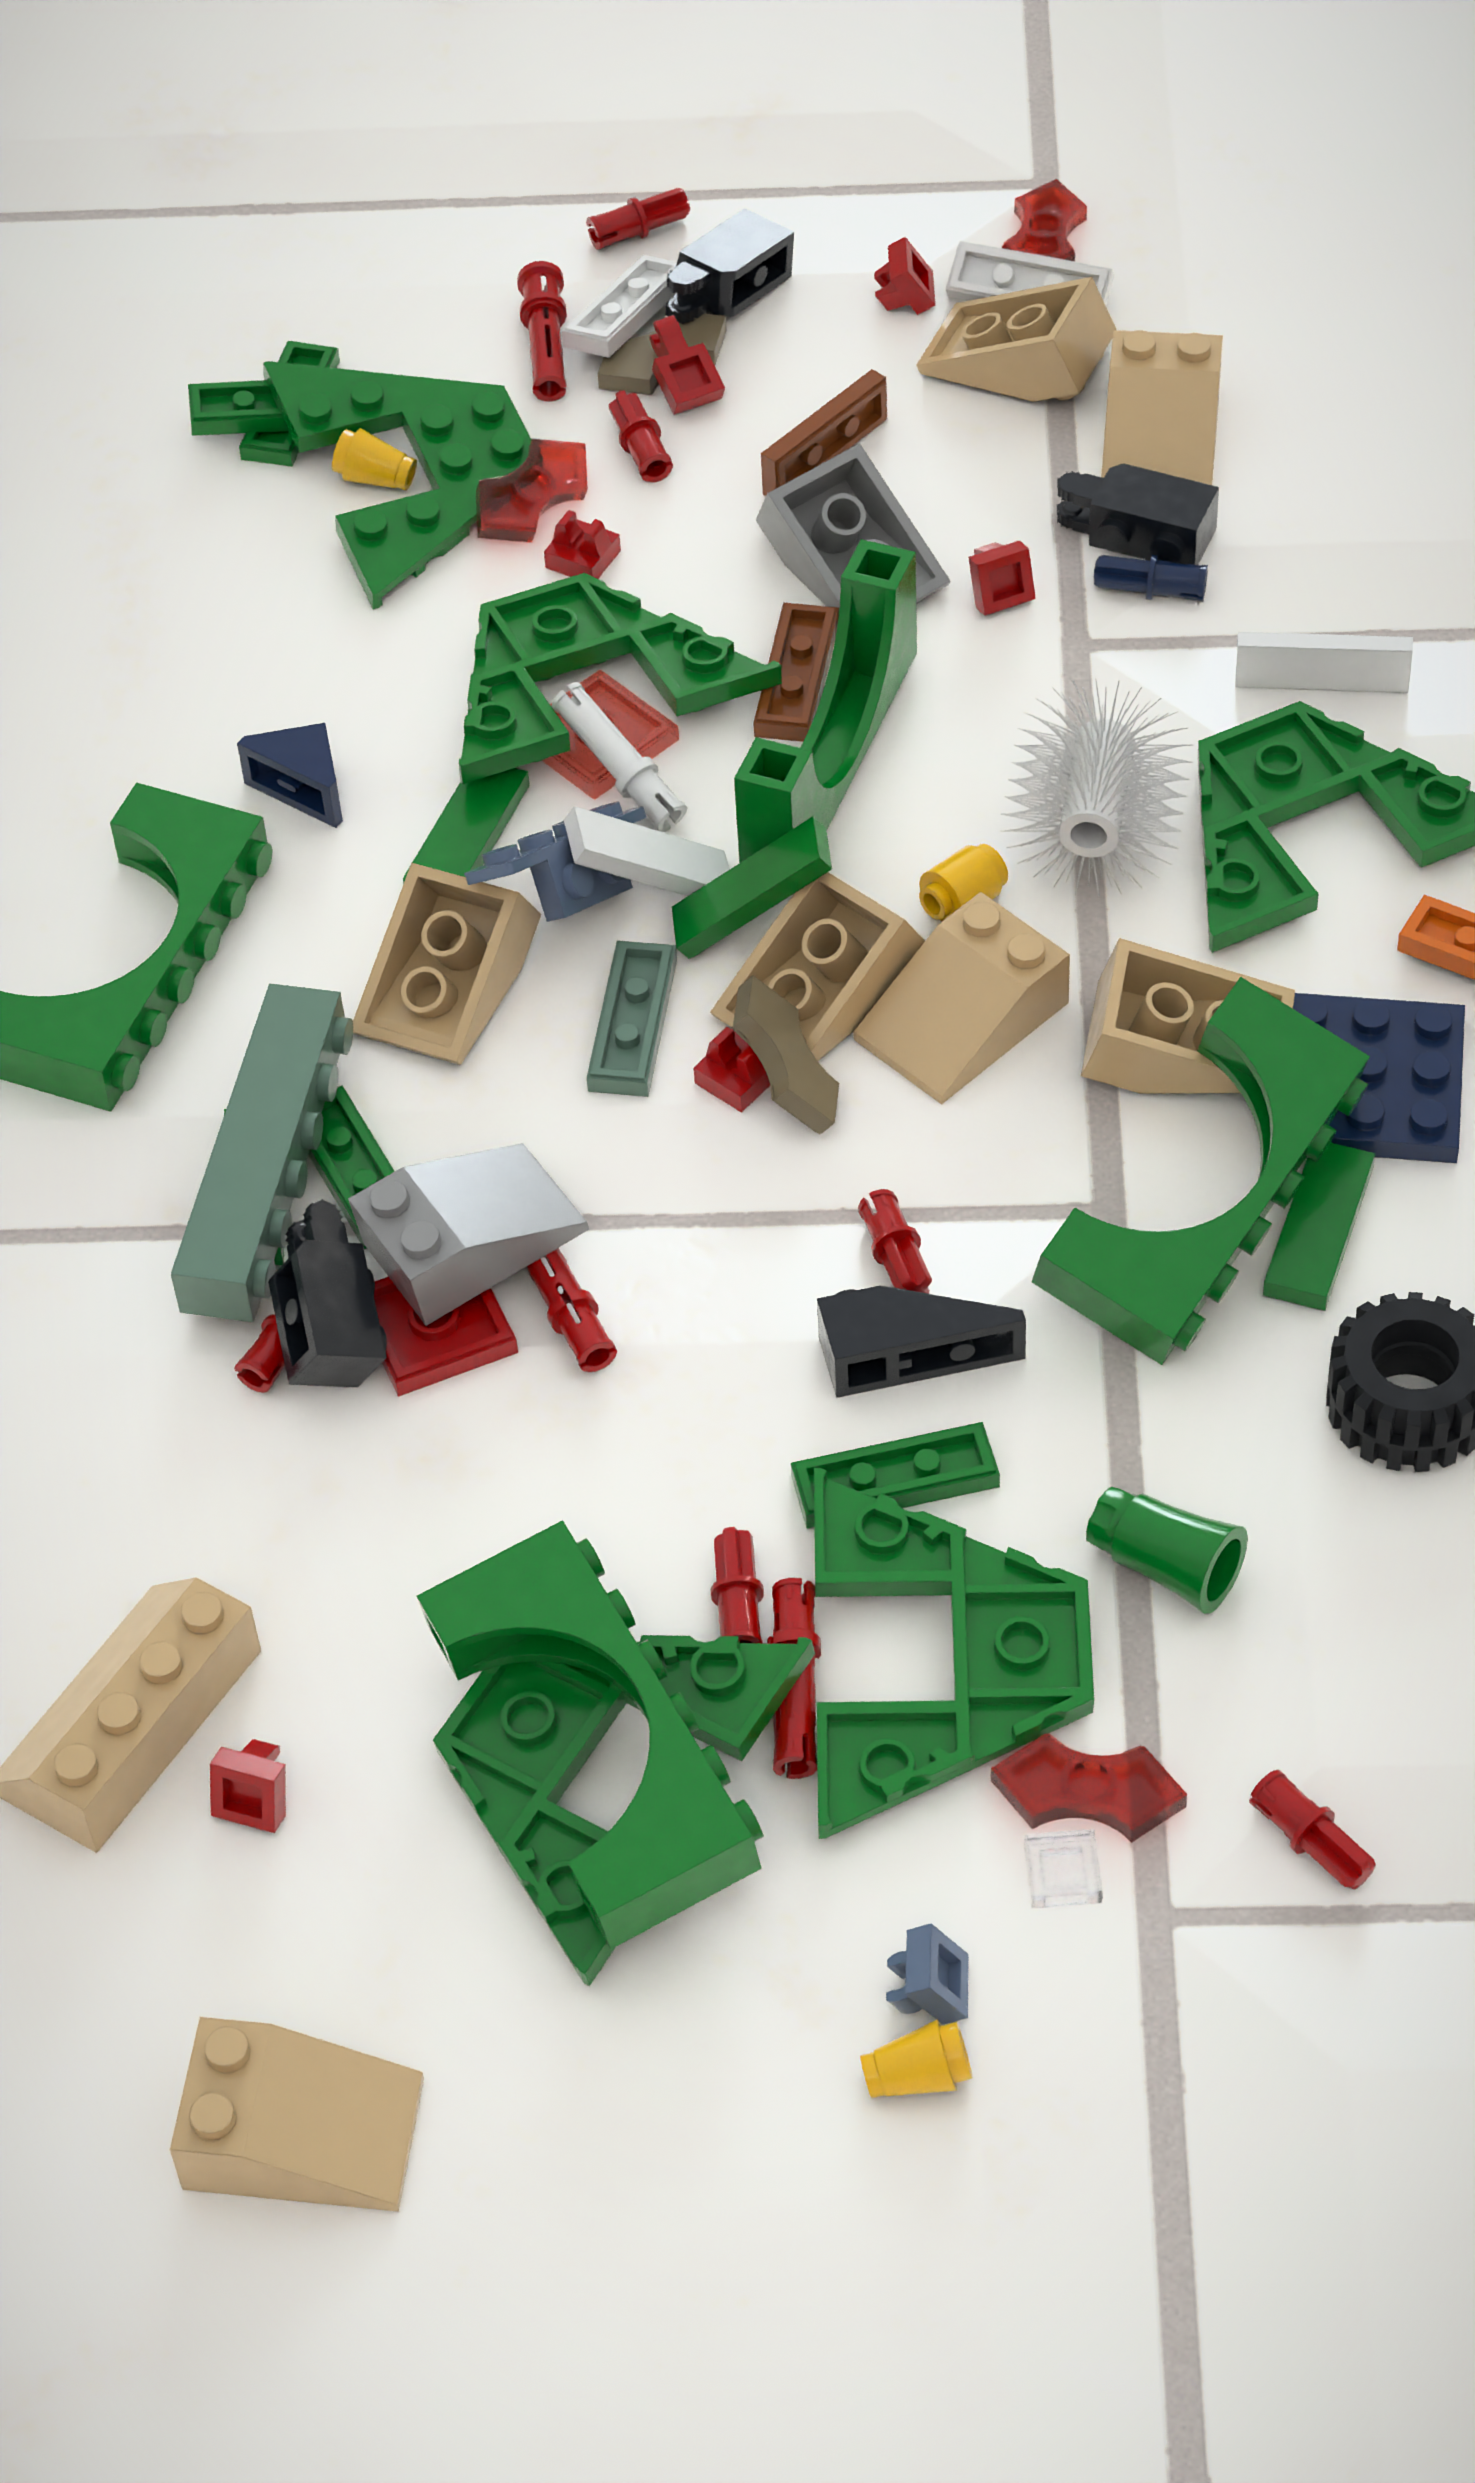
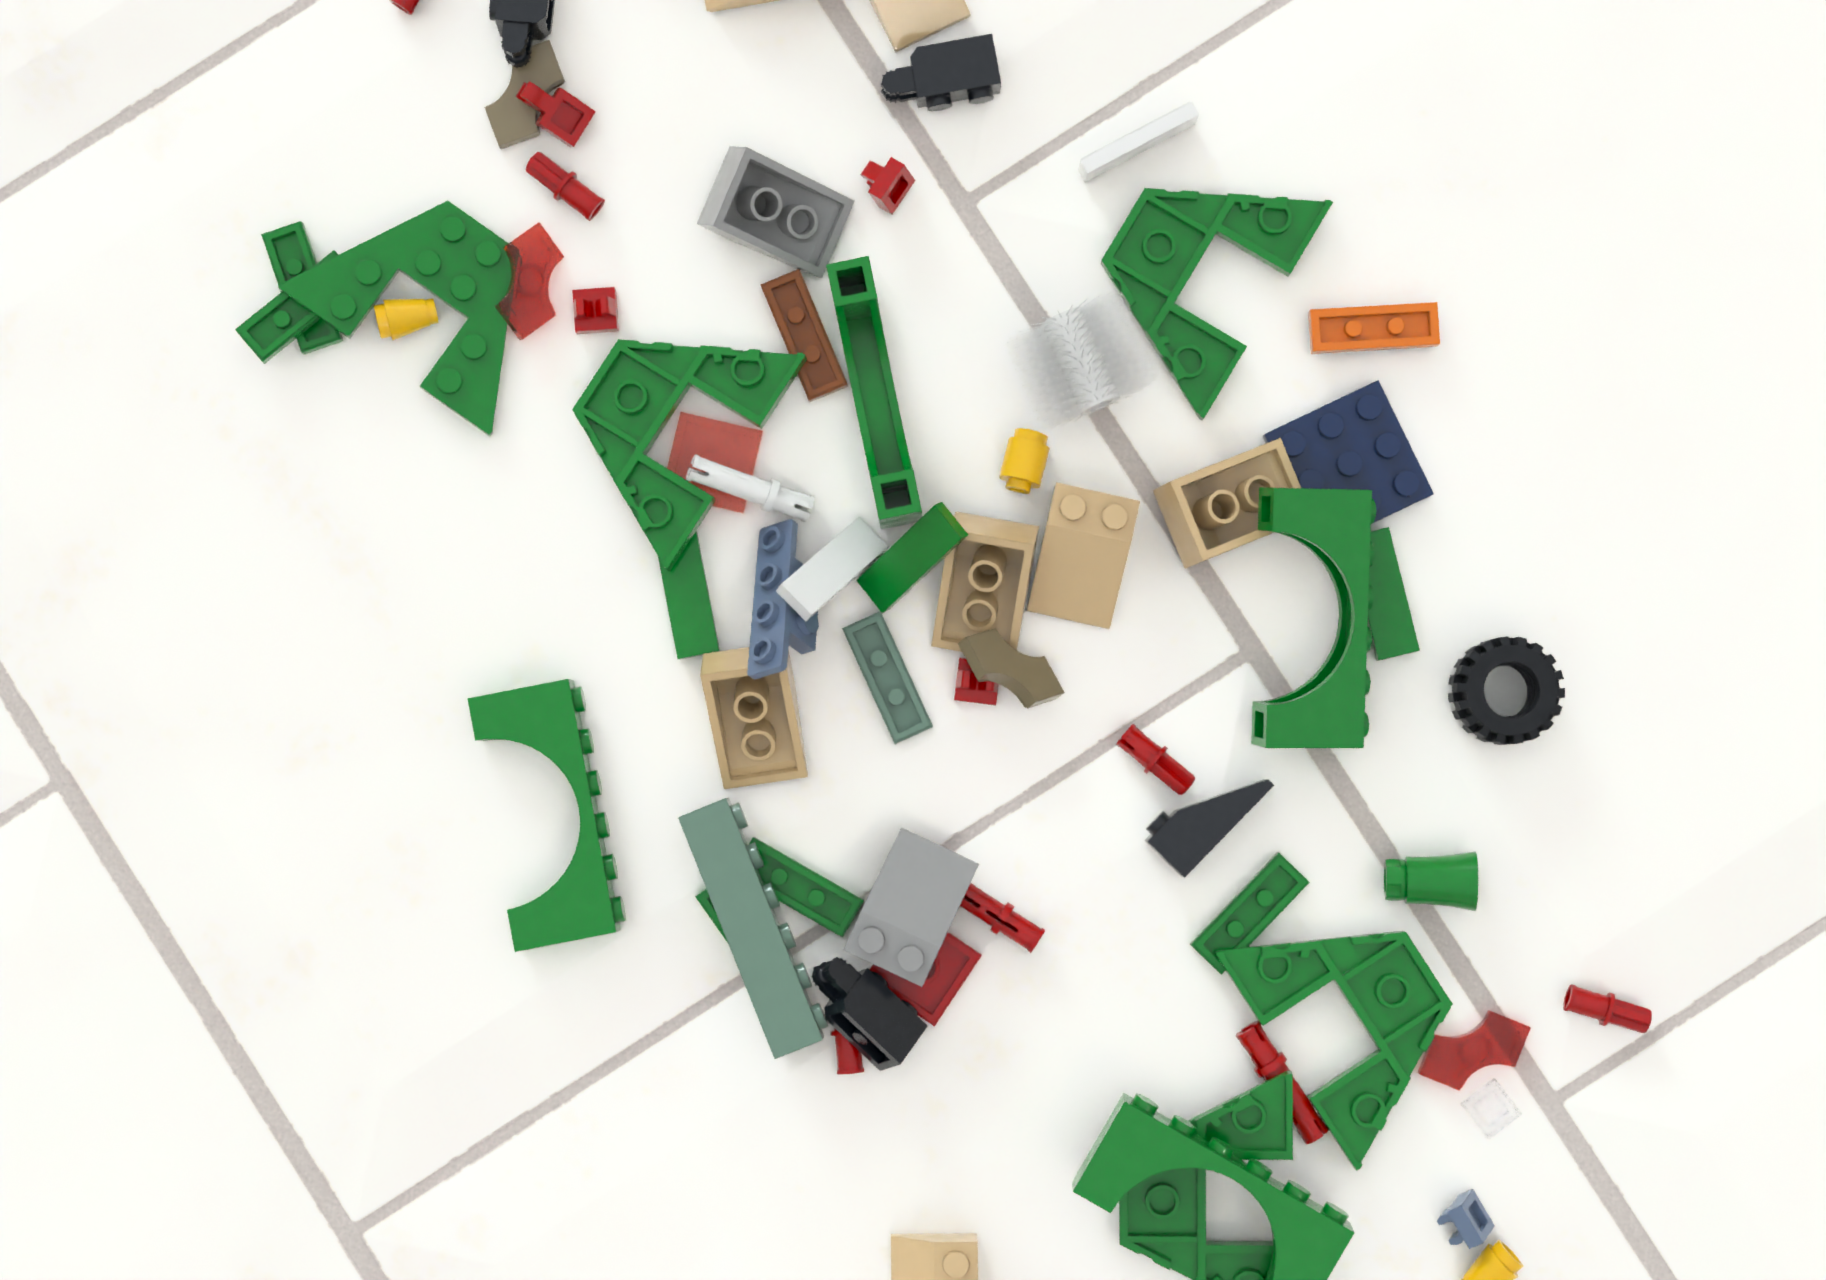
camera: 30 degrees left, 35 degrees up
dark blue slope [237,723,343,828] -> none
red pin [517,261,567,402] -> none
white tile [562,255,677,358] -> none
red axle [710,1526,764,1644] -> none
dark orange tile [761,369,887,497] -> none
dark blue axle [1093,555,1208,602] -> none

